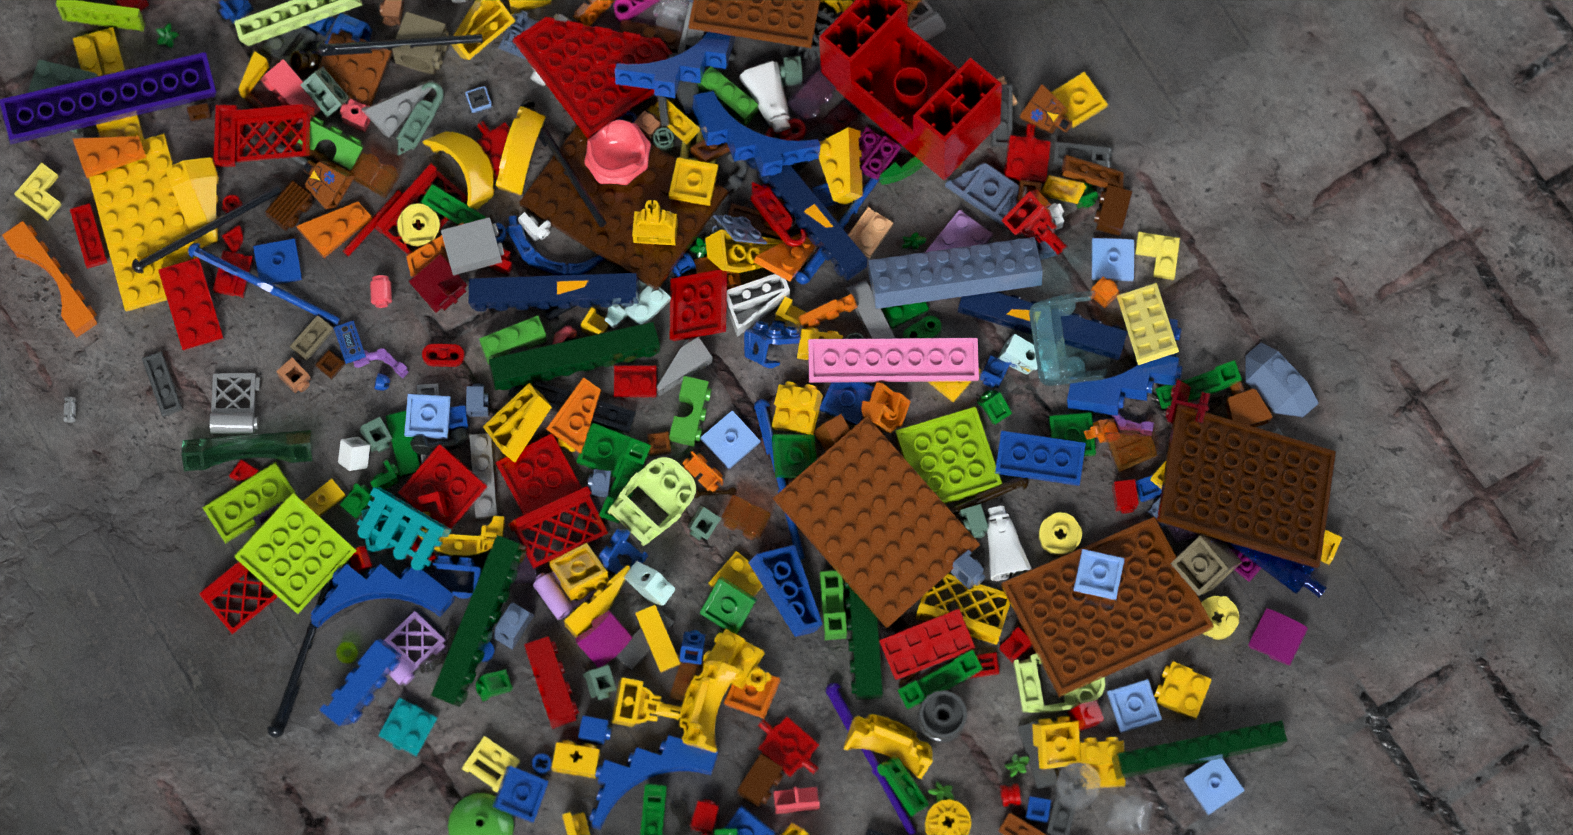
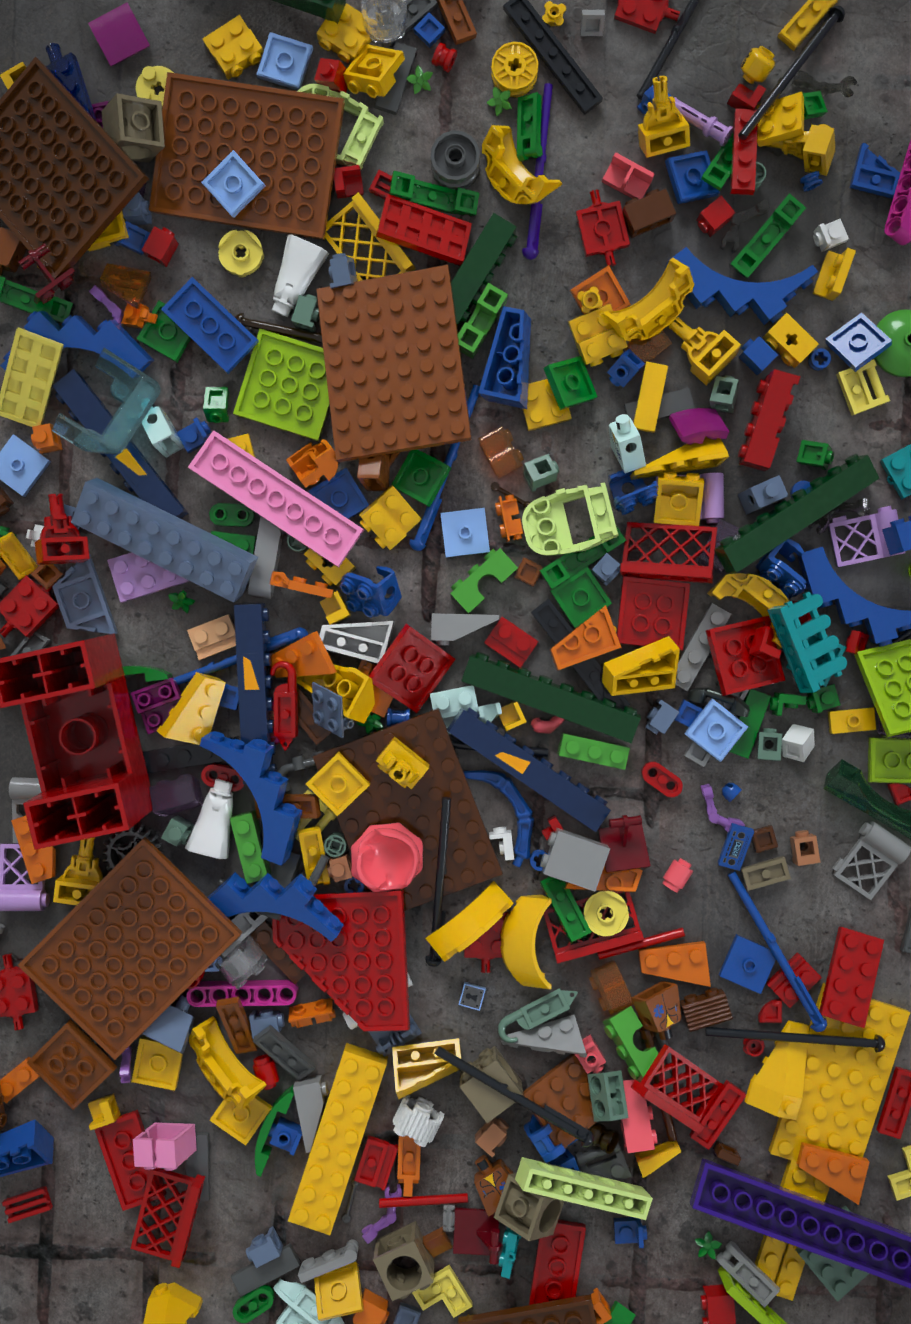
camera: 145 degrees left, 15 degrees up
none -> light grey plate [716,1241,780,1308]

